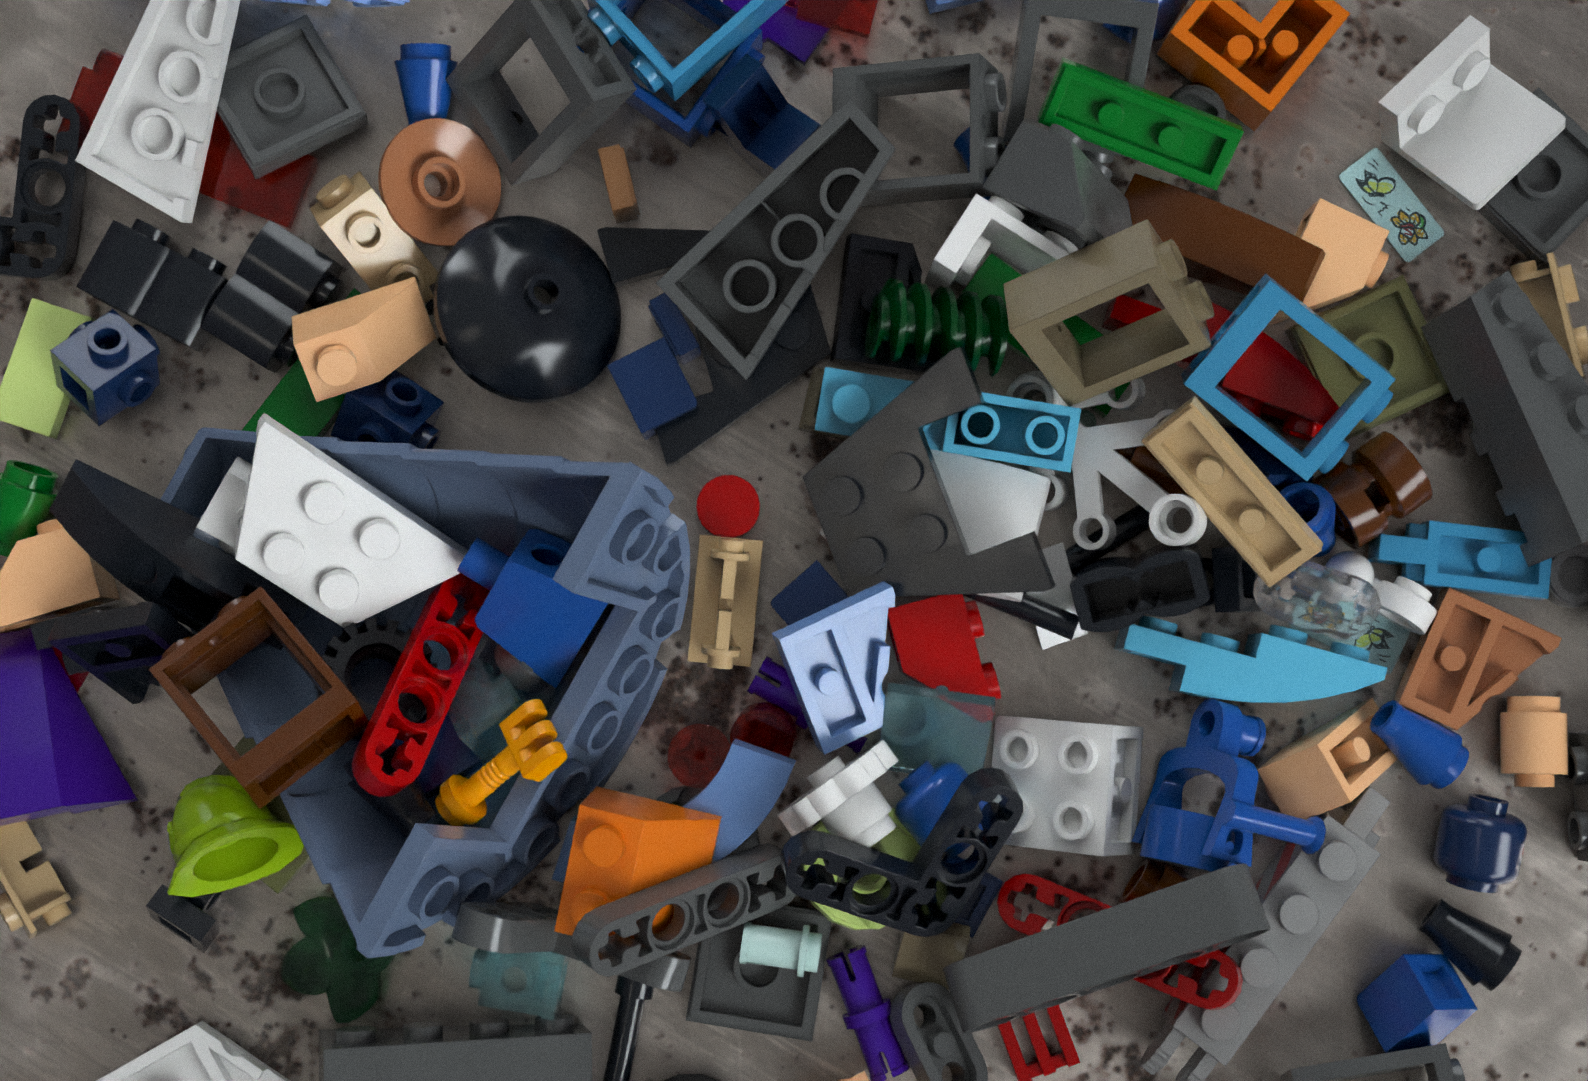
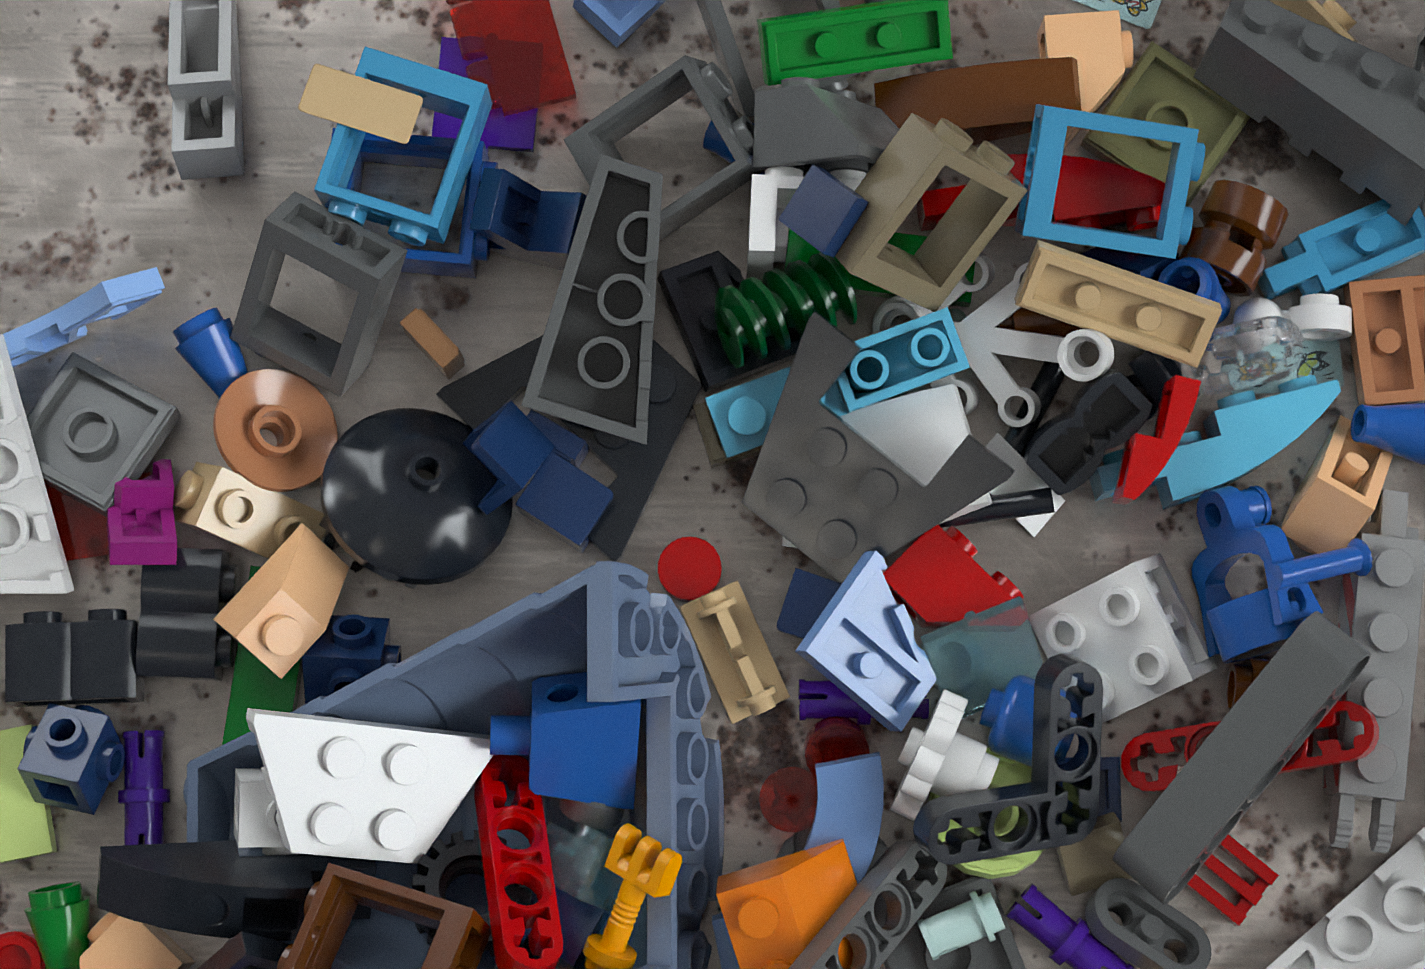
camera: 25 degrees left, 5 degrees down
none -> magenta slope [107,459,177,565]
none -> dark purple pin [118,730,170,845]
none -> dark blue panel [463,401,556,516]
none -> dark blue tile [778,164,869,257]
none -> red slope [1112,375,1201,505]

